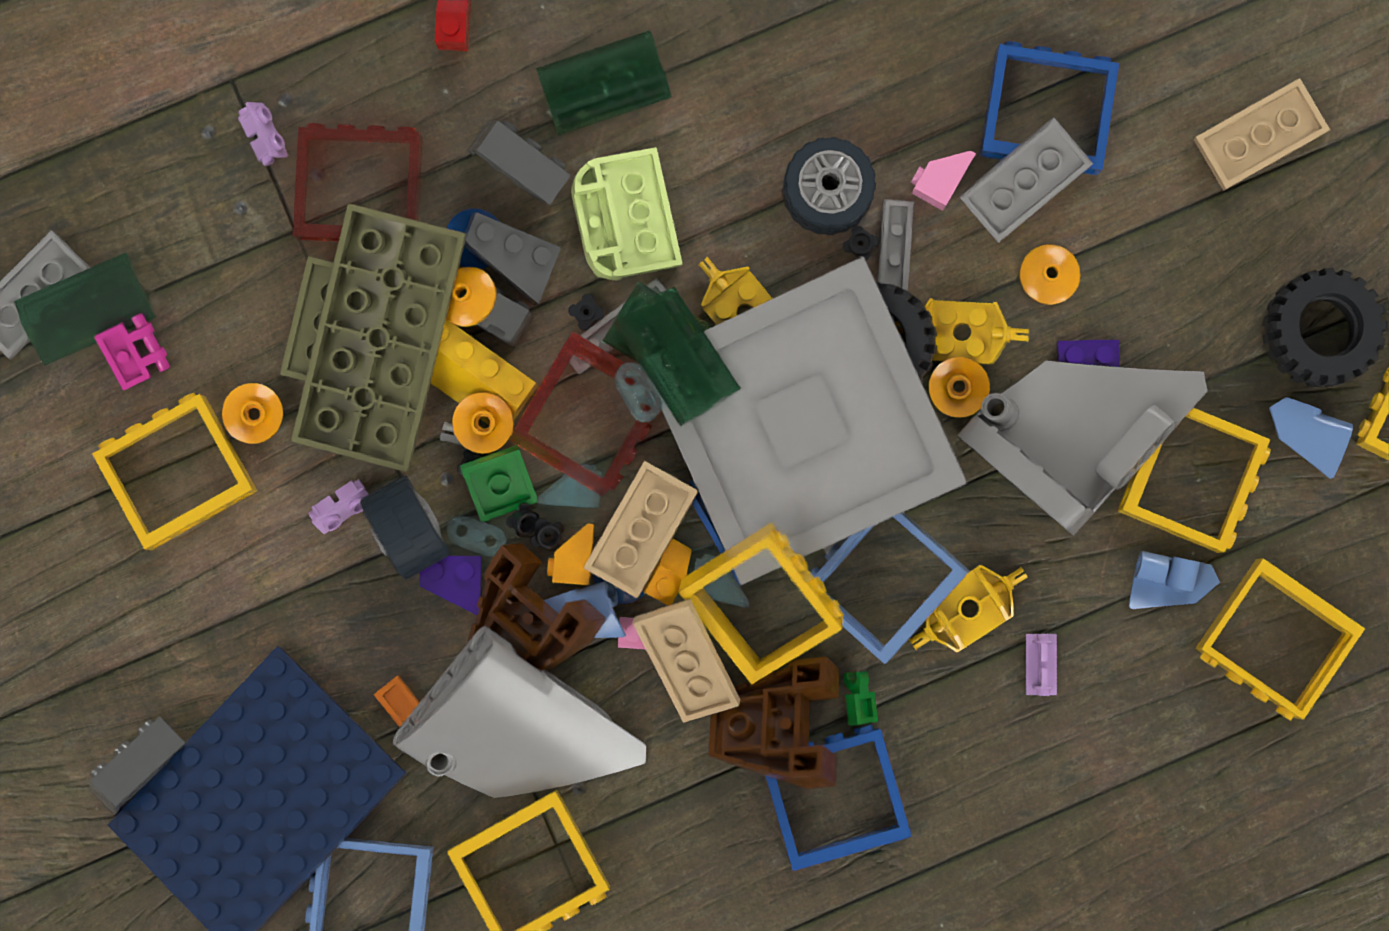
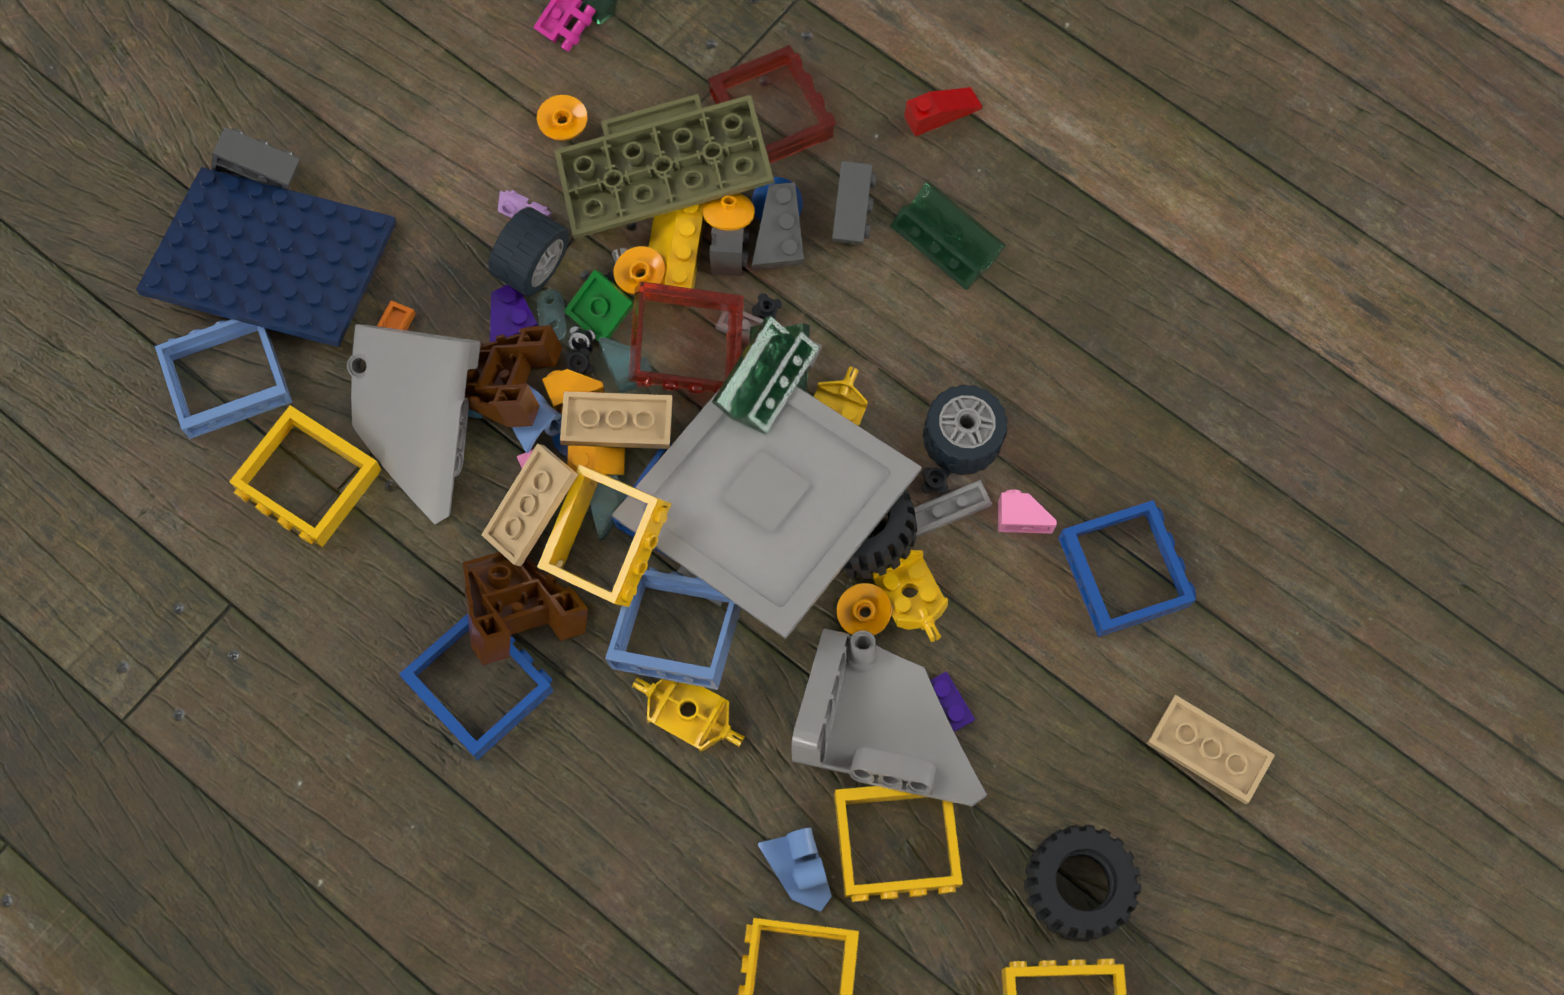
camera: 60 degrees right, 15 degrees down
yellow window [92,393,258,550] -> none
lavender hinge [238,102,288,166] -> none
yellowish green plate [571,147,683,280] -> none
clear light blue plate [614,363,662,422] -> none
green plate [843,671,878,725] -> none
light grey tile [959,117,1093,243] -> none
light orange dish [1020,245,1080,305] -> none
lavender hinge [1026,634,1057,696] -> none
medium blue panel [1269,397,1353,478] -> none

